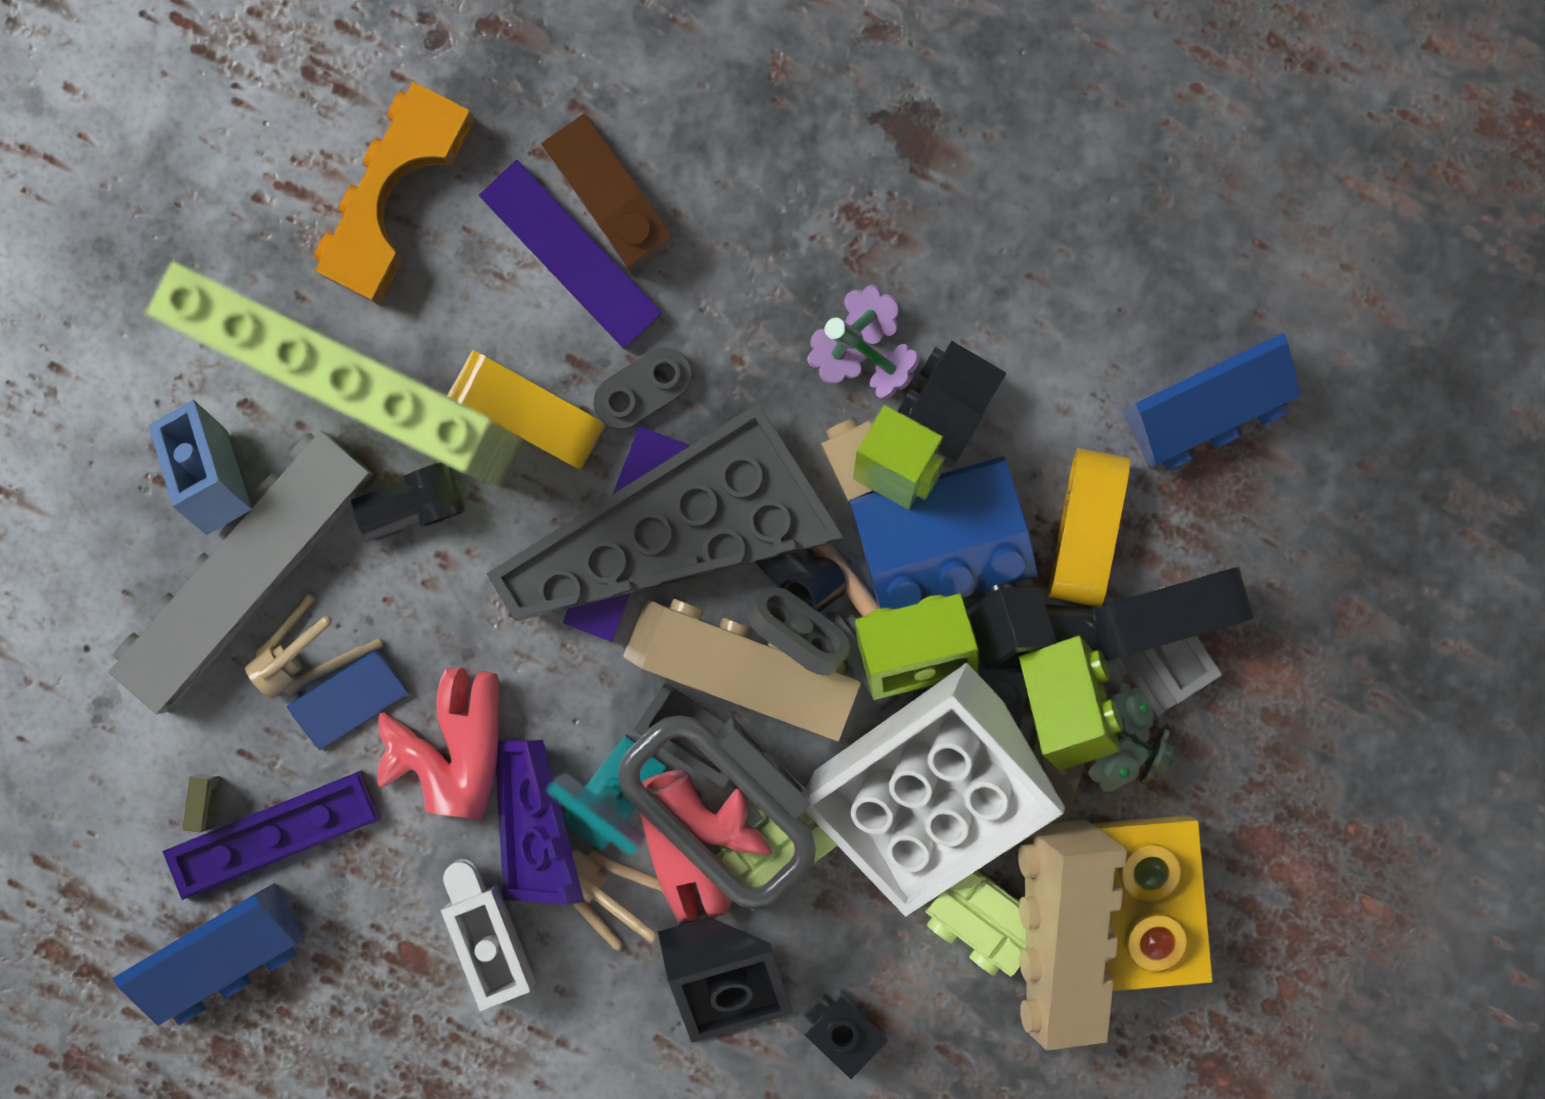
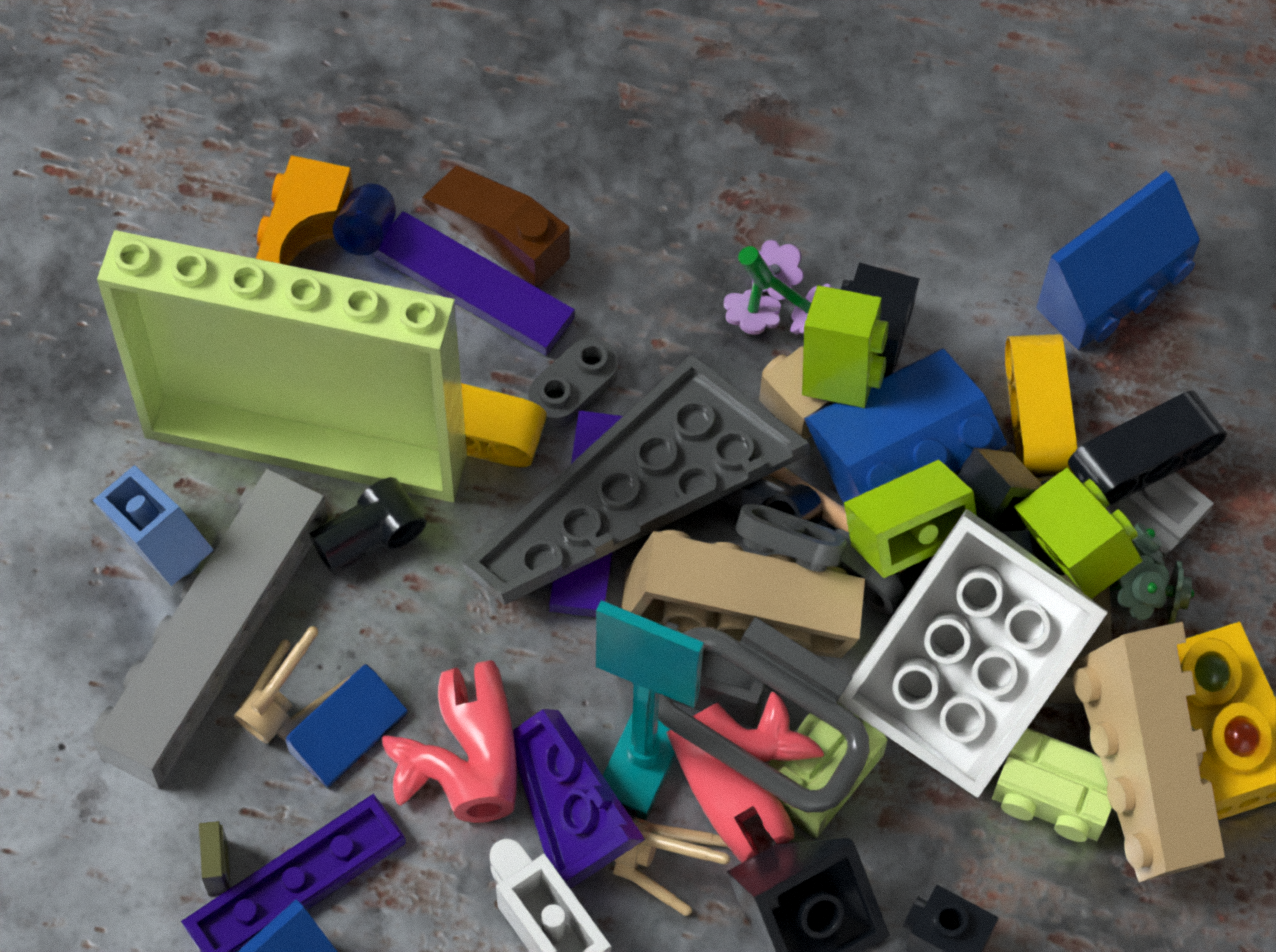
camera: 20 degrees left, 25 degrees down
none -> clear blue brick [333,183,396,256]

